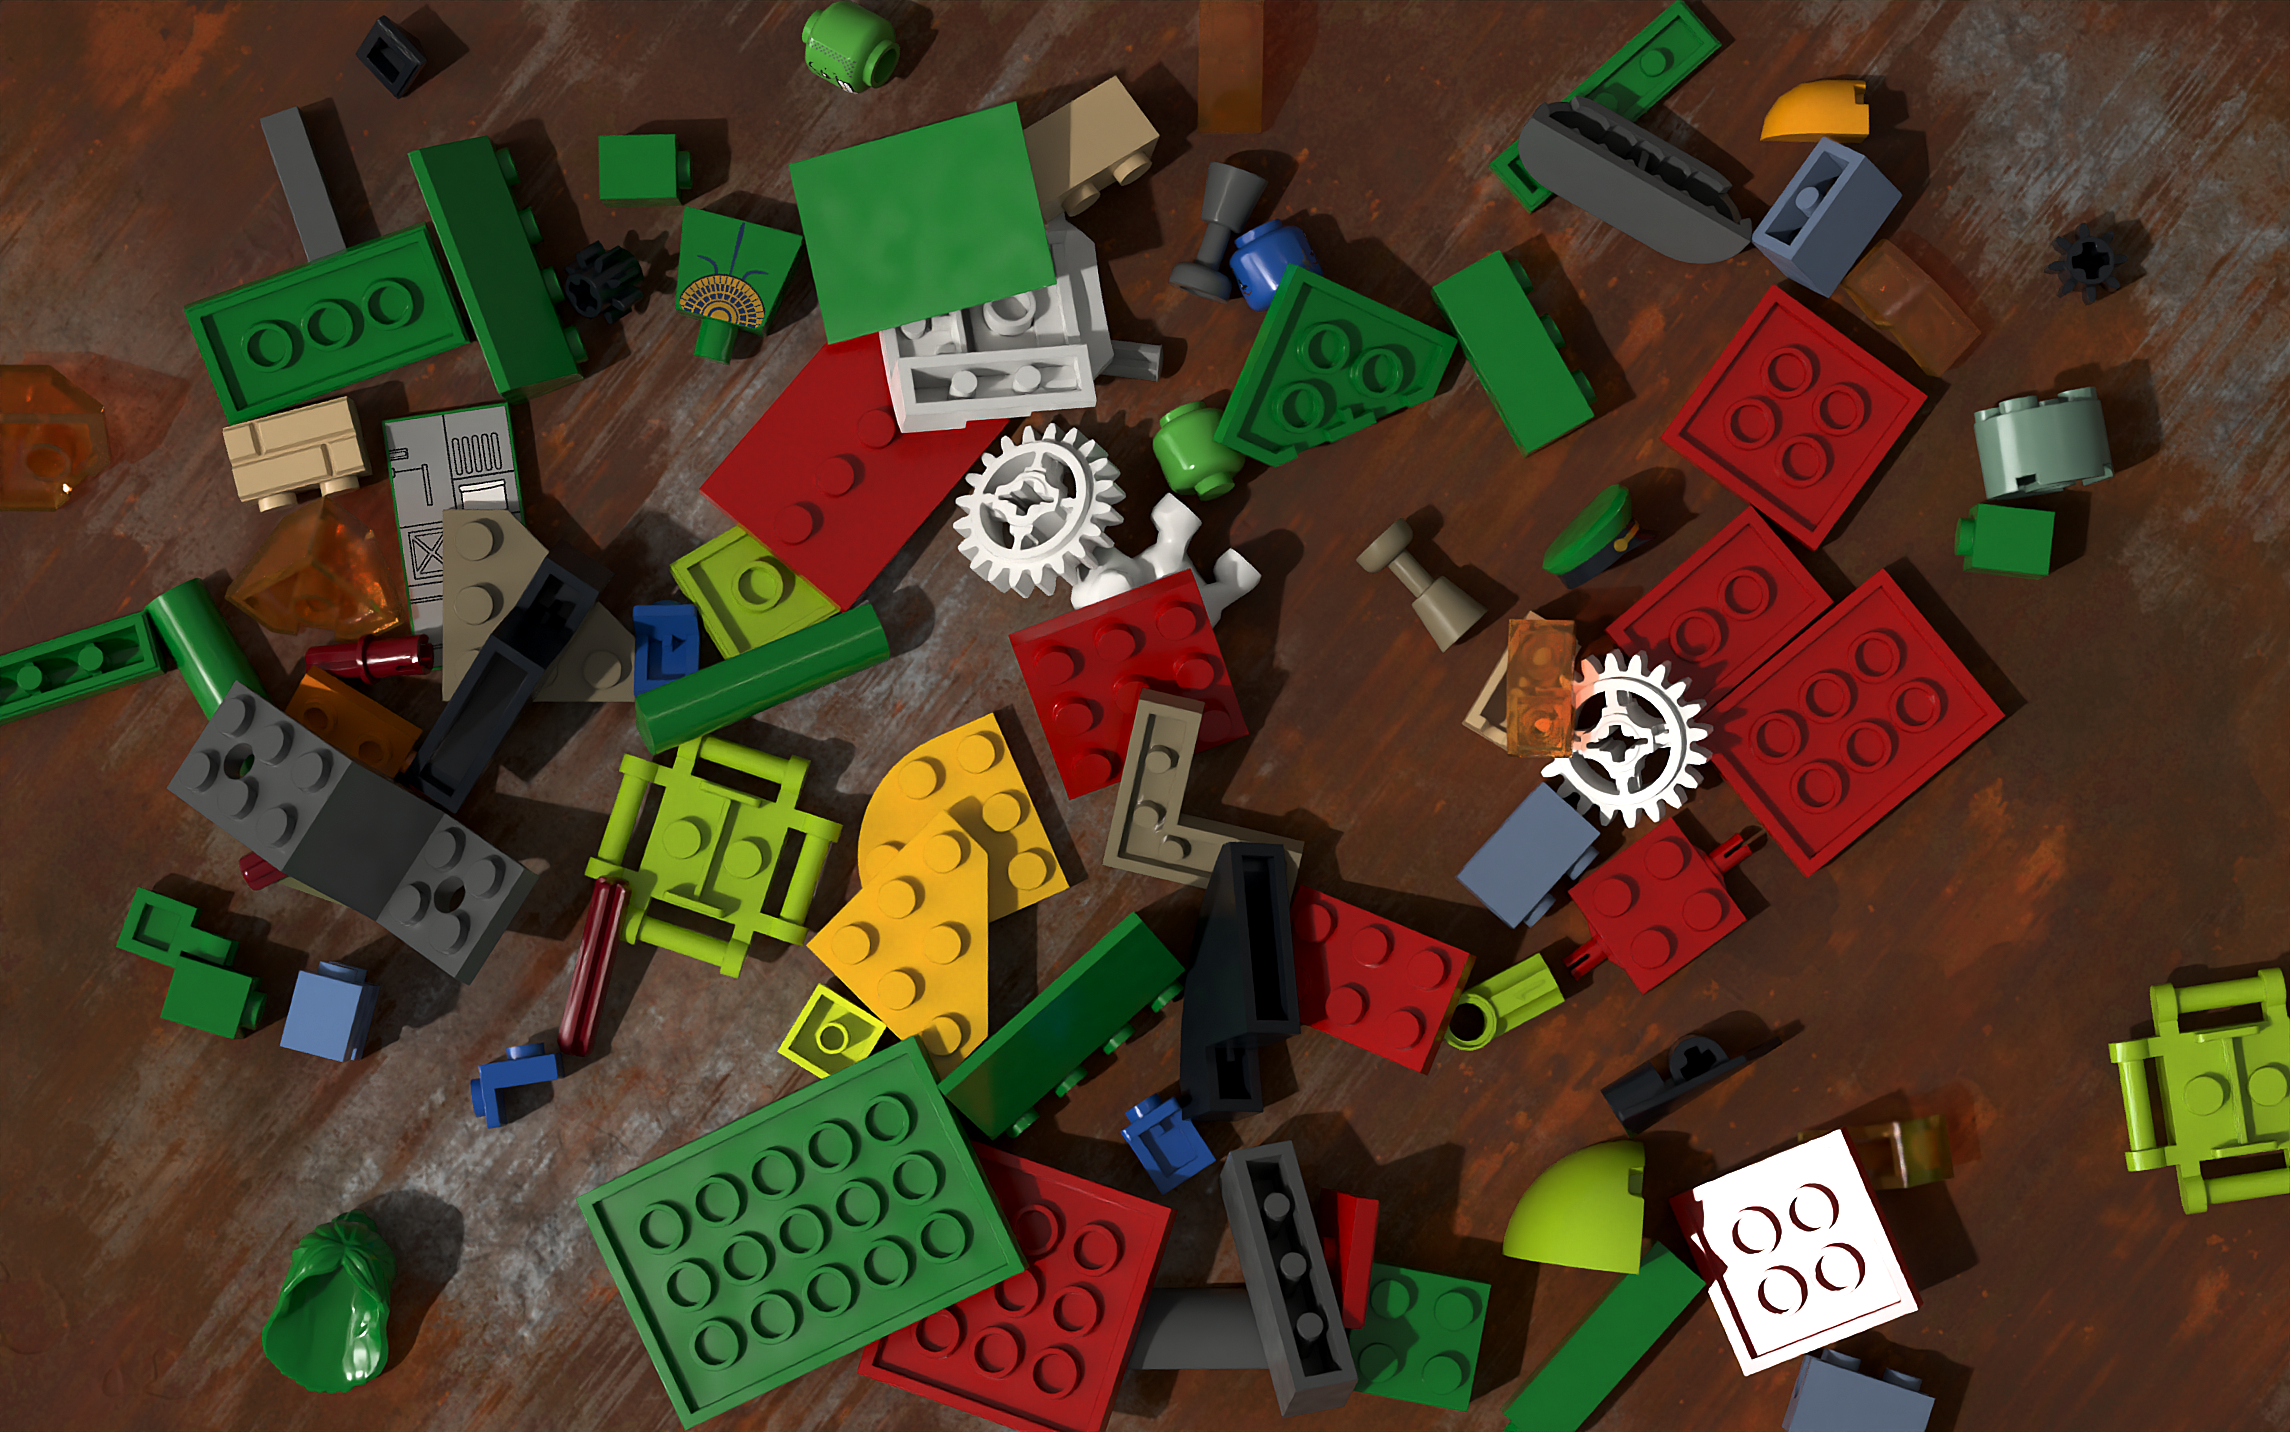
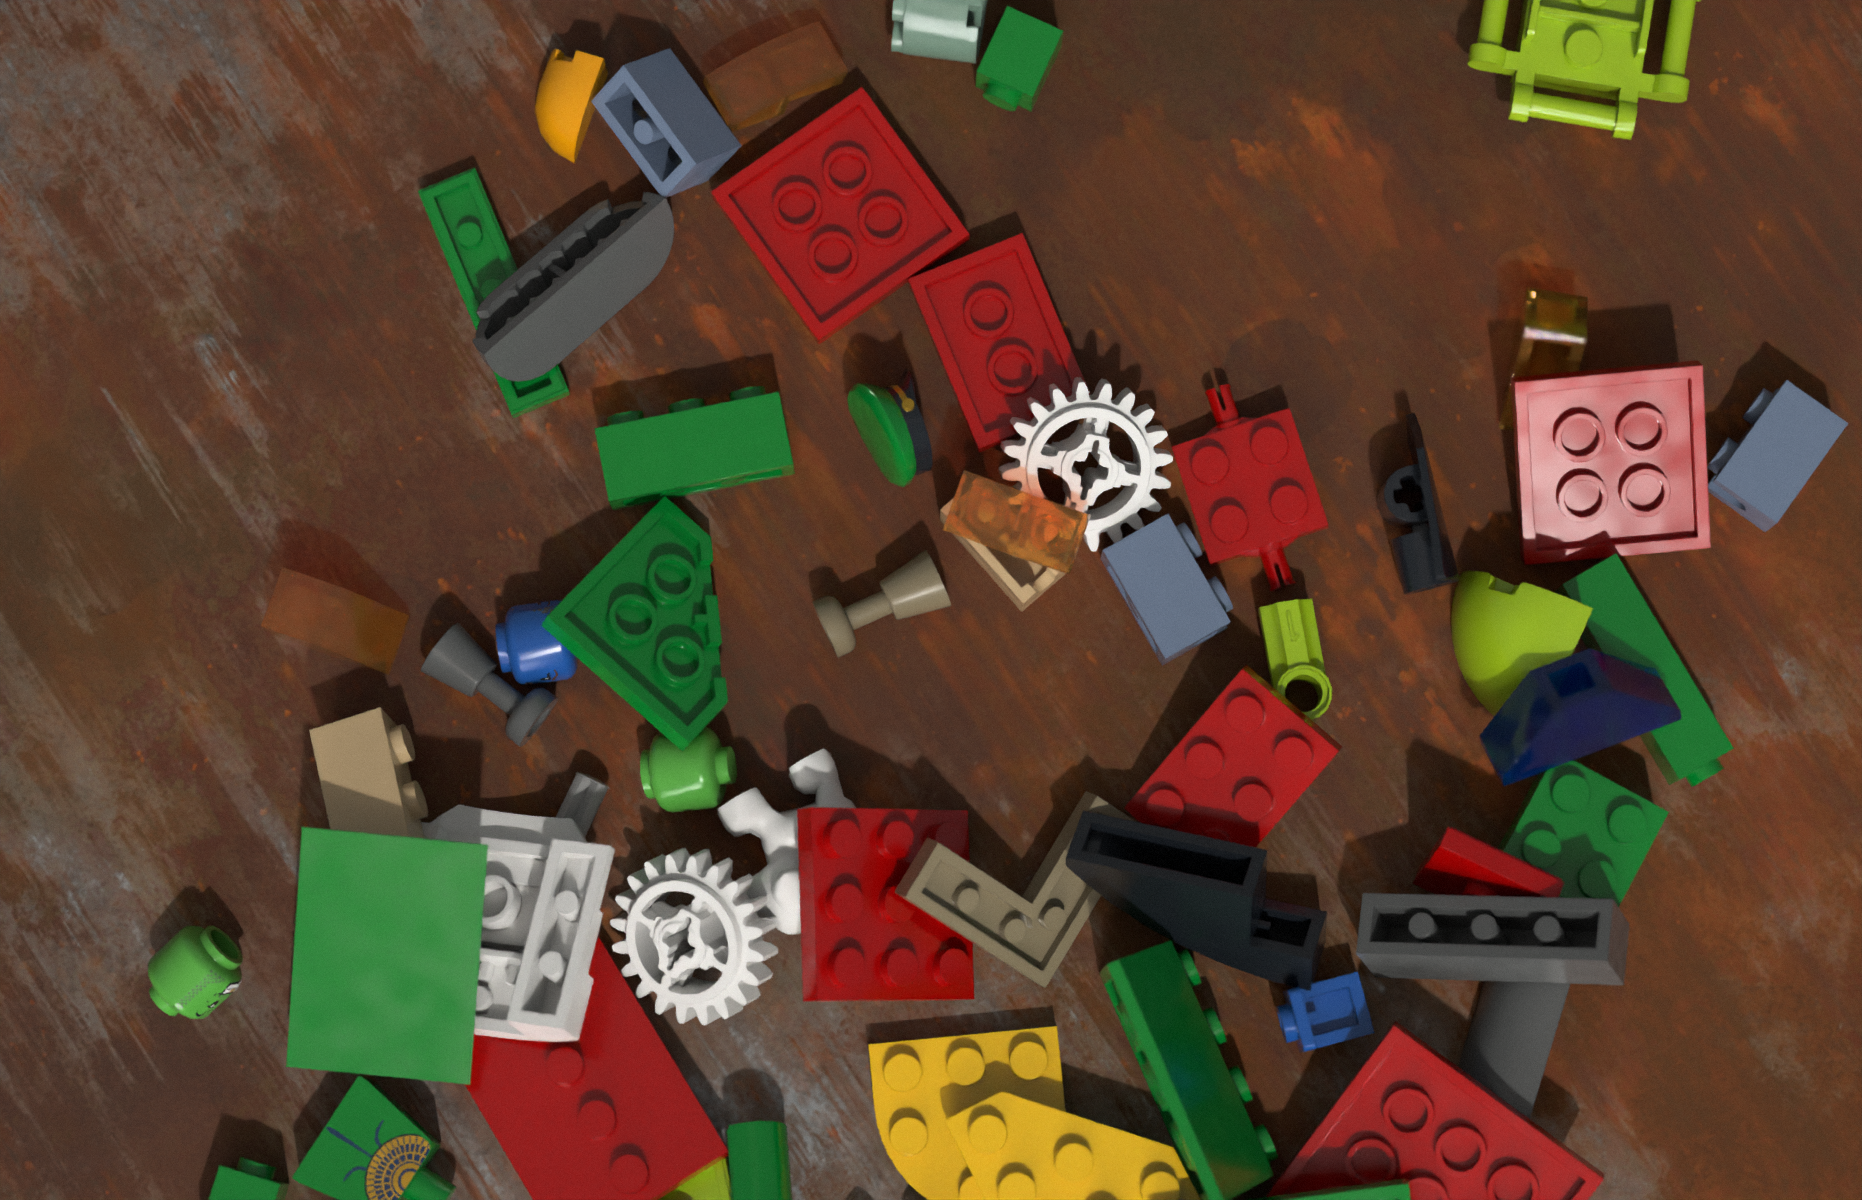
camera: 80 degrees left, 5 degrees down
red plate [1694,568,2005,878] -> none
none -> clear blue slope [1479,648,1682,786]

